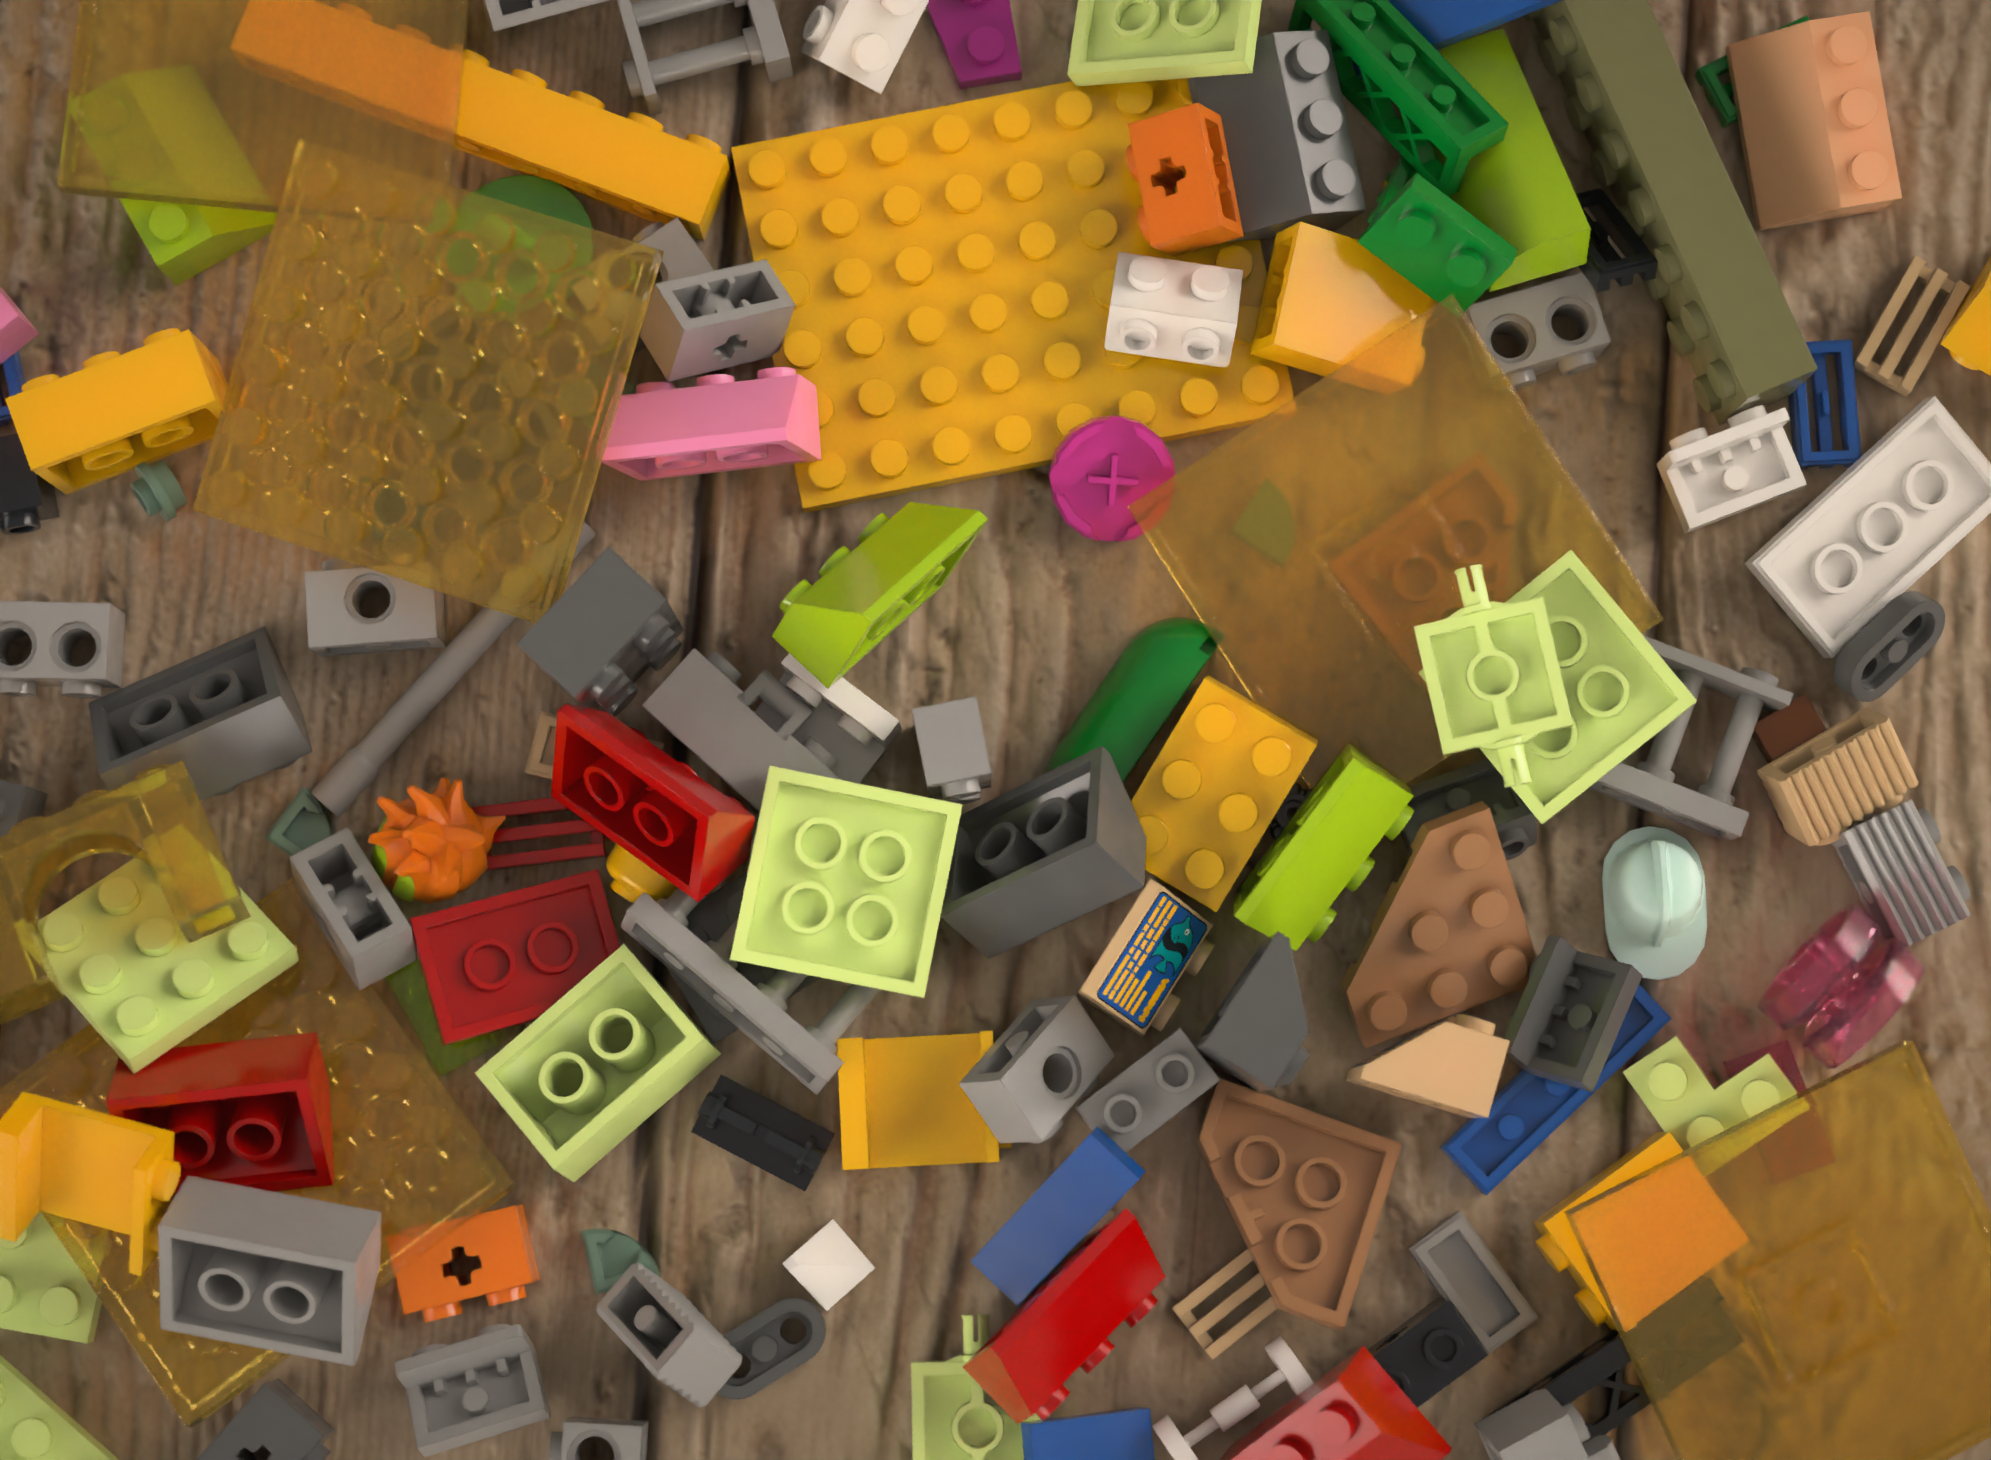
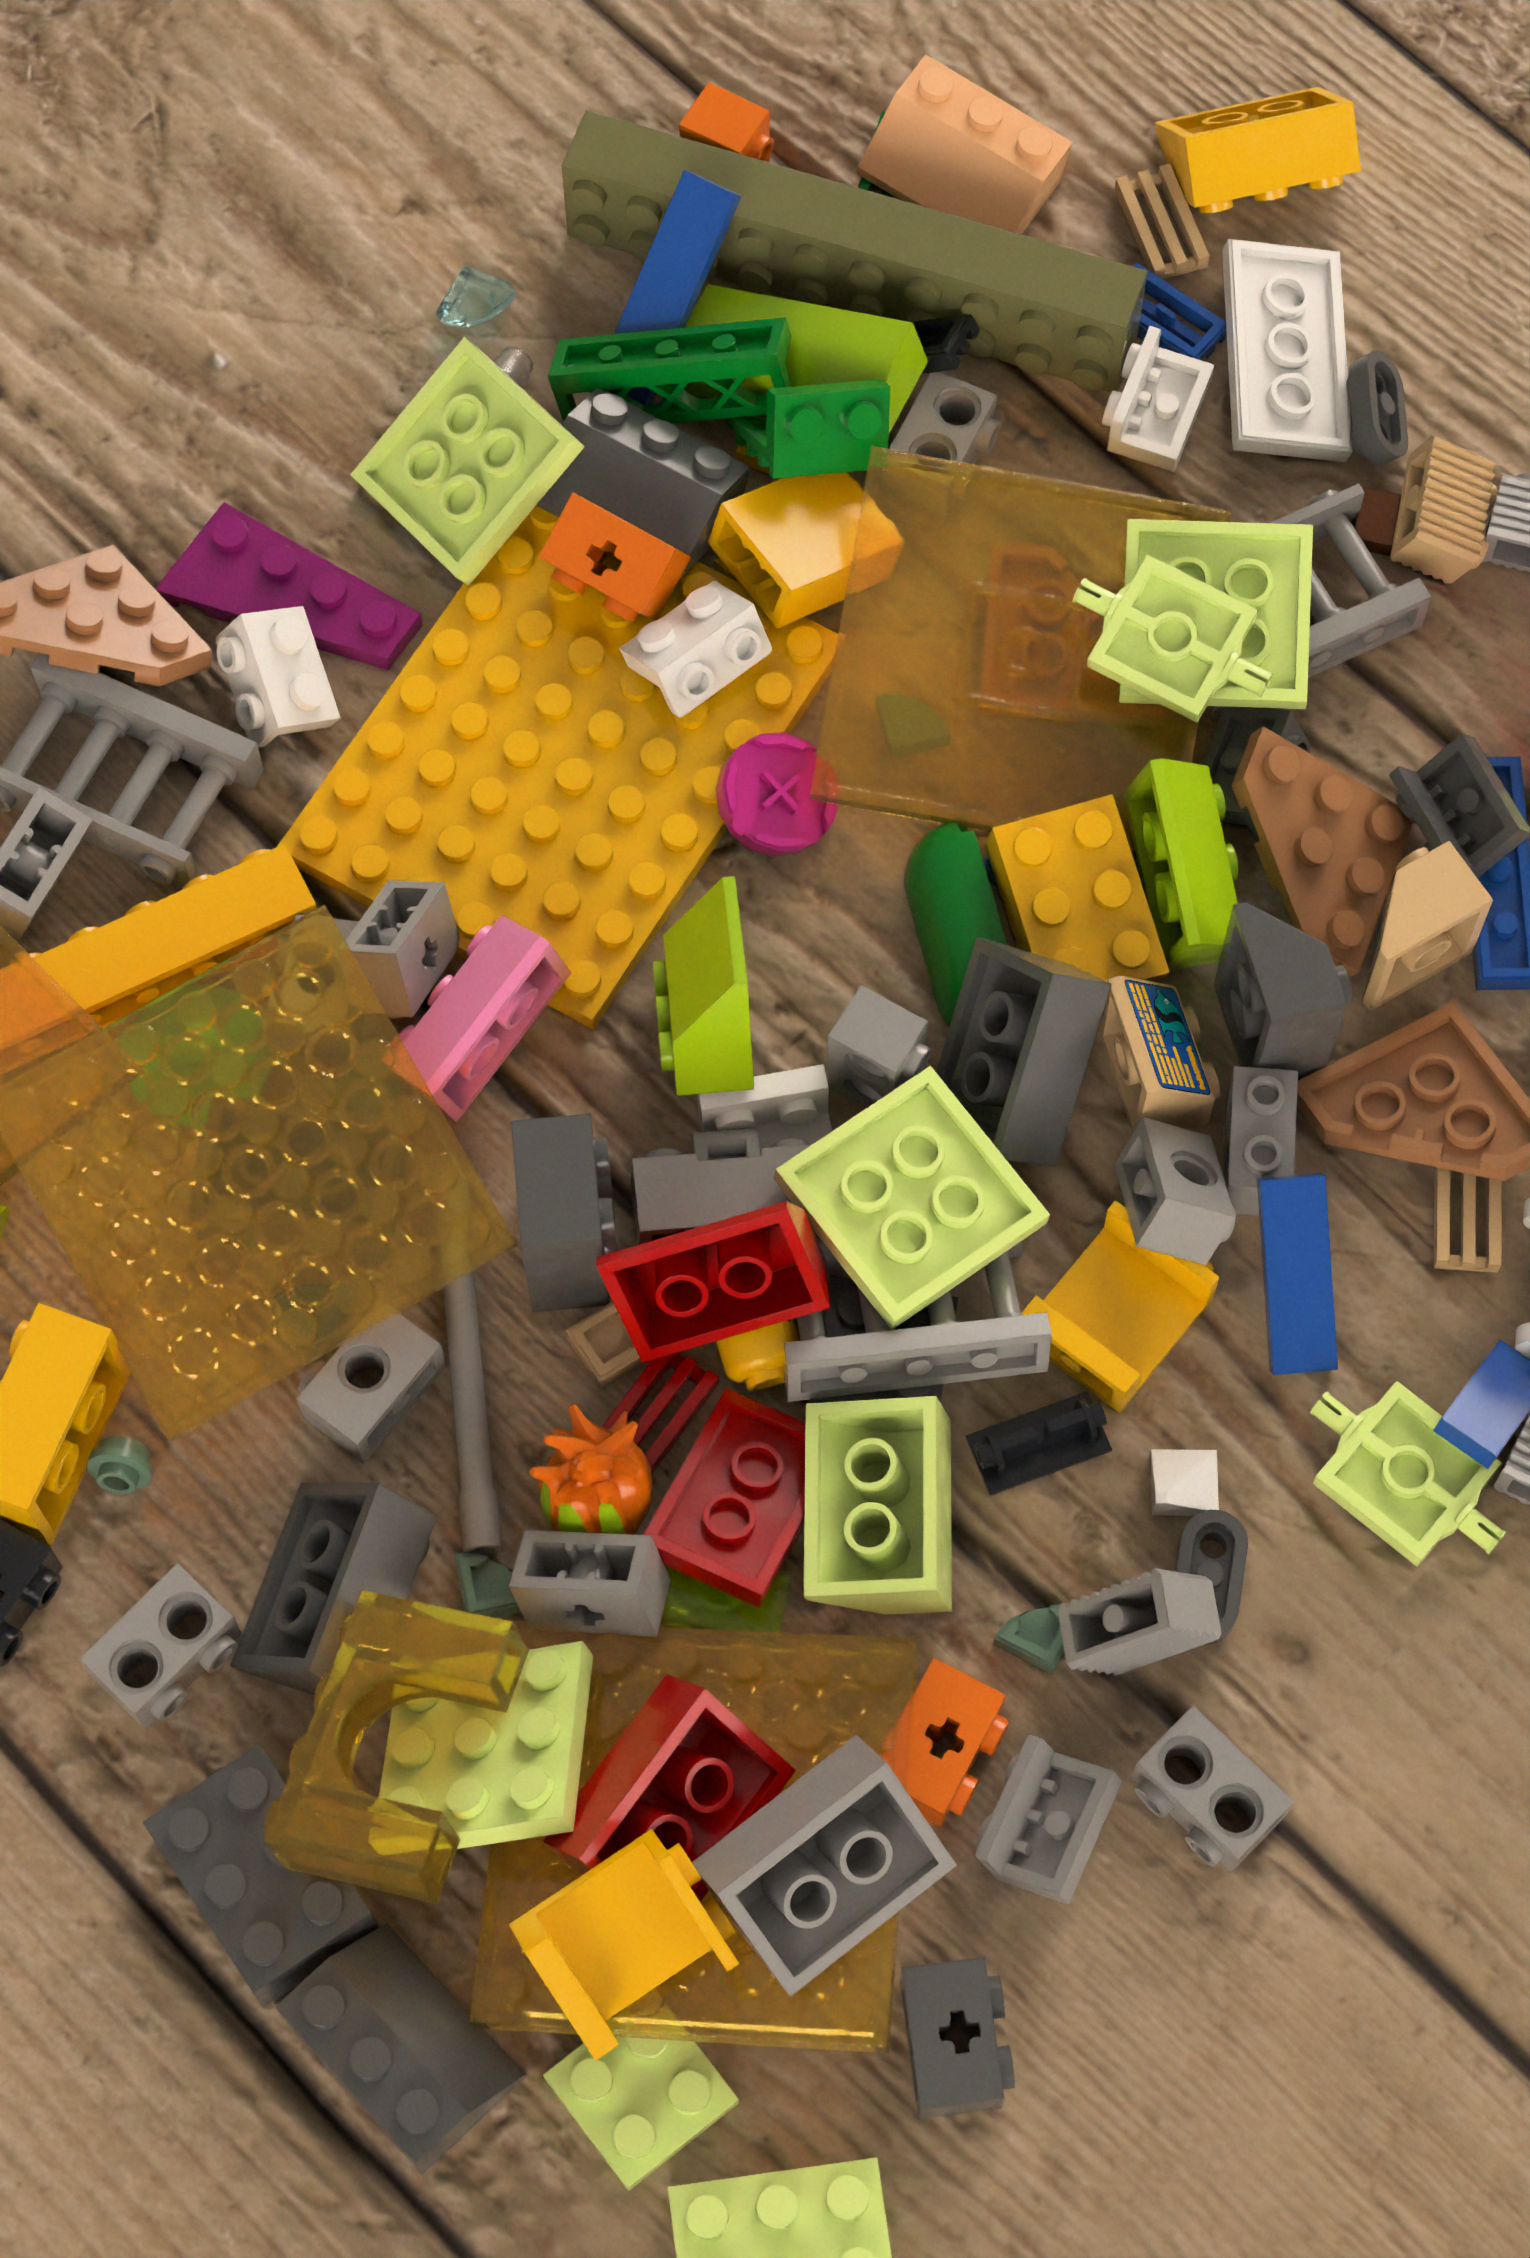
camera: 45 degrees left, 15 degrees down
red slope [963,1208,1166,1424] -> none
light aqua piece [1602,826,1707,980] -> none

